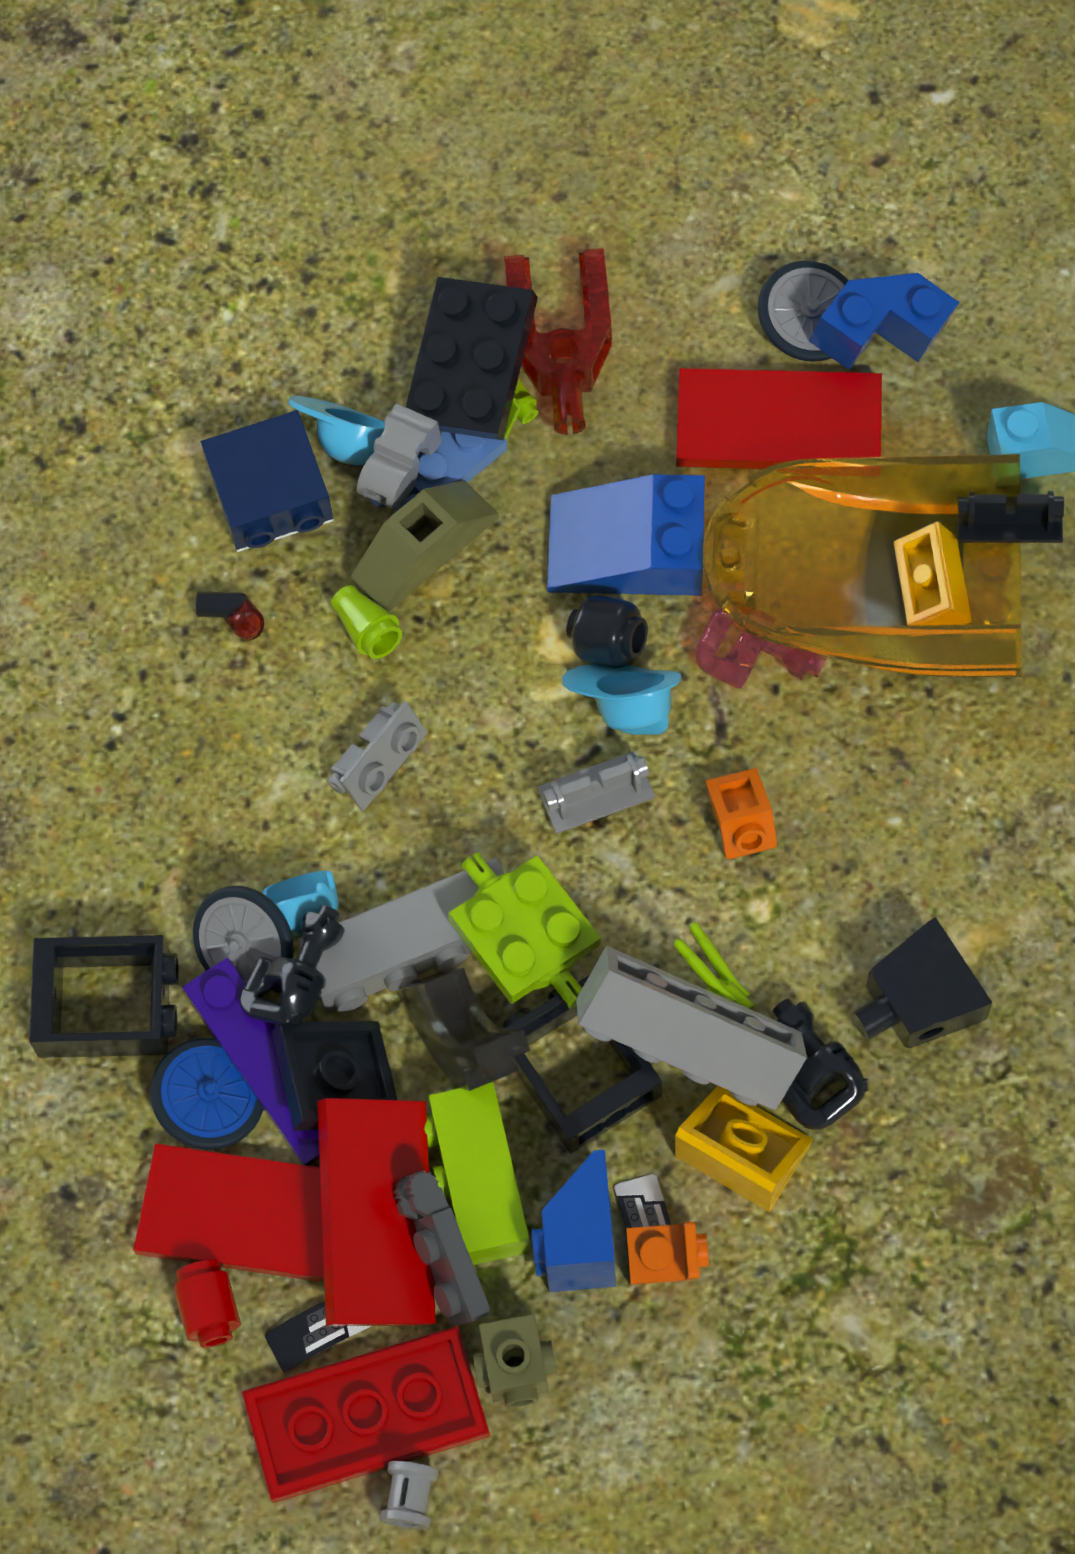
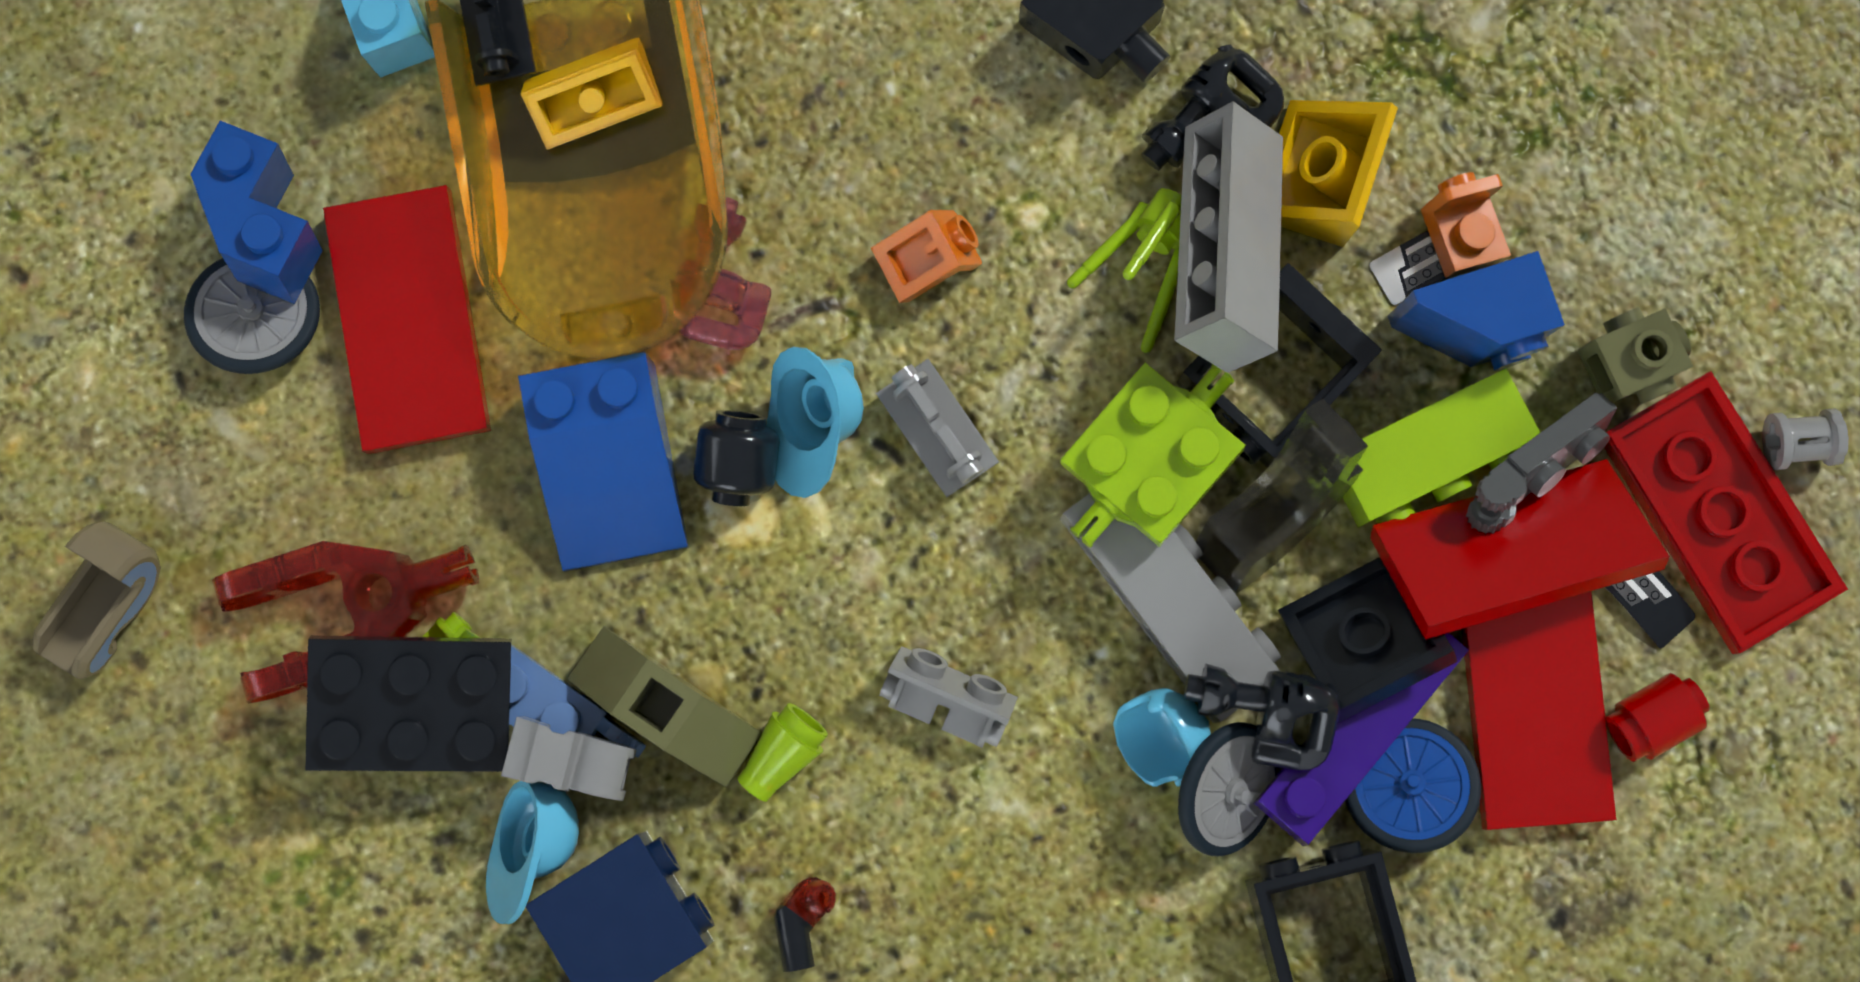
camera: 105 degrees left, 15 degrees up
none -> dark tan animal [32,521,161,679]

